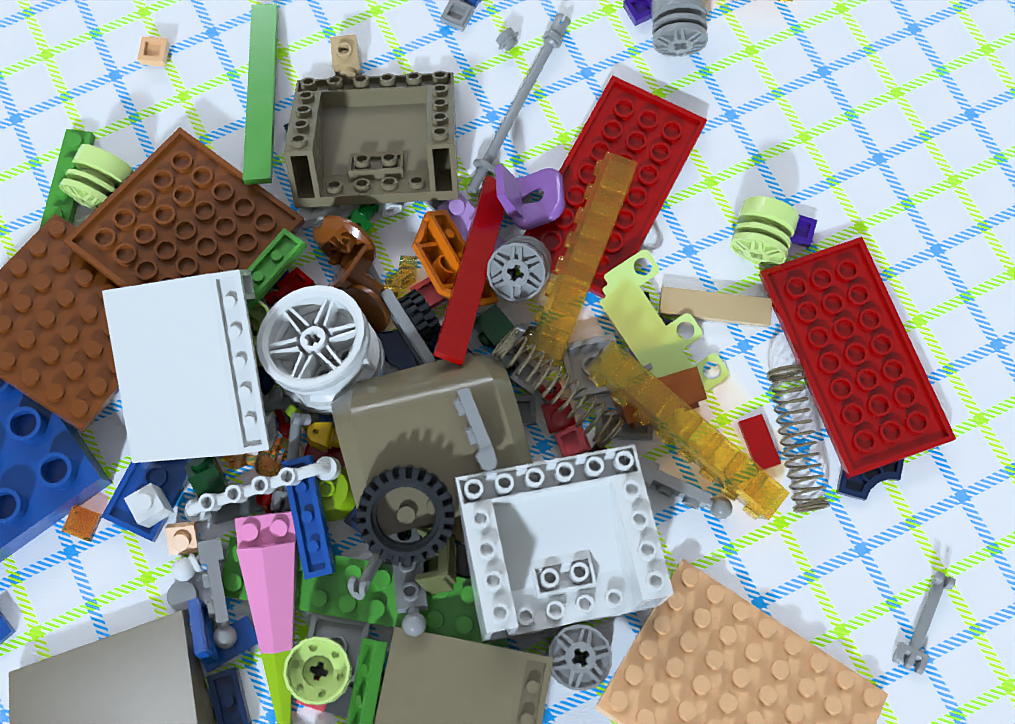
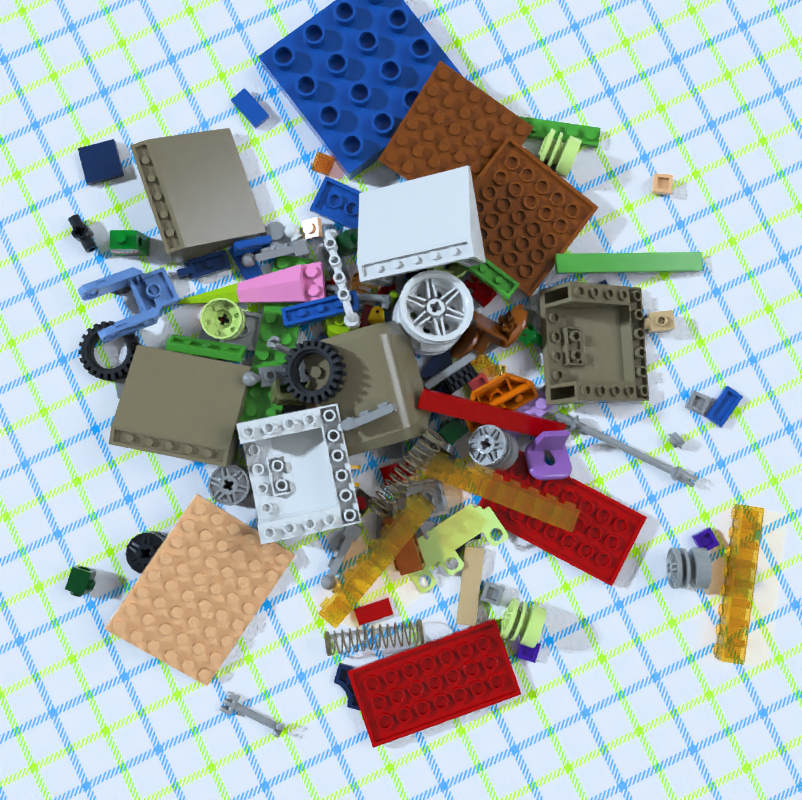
camera: 90 degrees right, 10 degrees up
white brick [124,483,175,528] -> none
coral tile [554,424,592,458] -> none
none -> light grey plate [480,581,505,606]

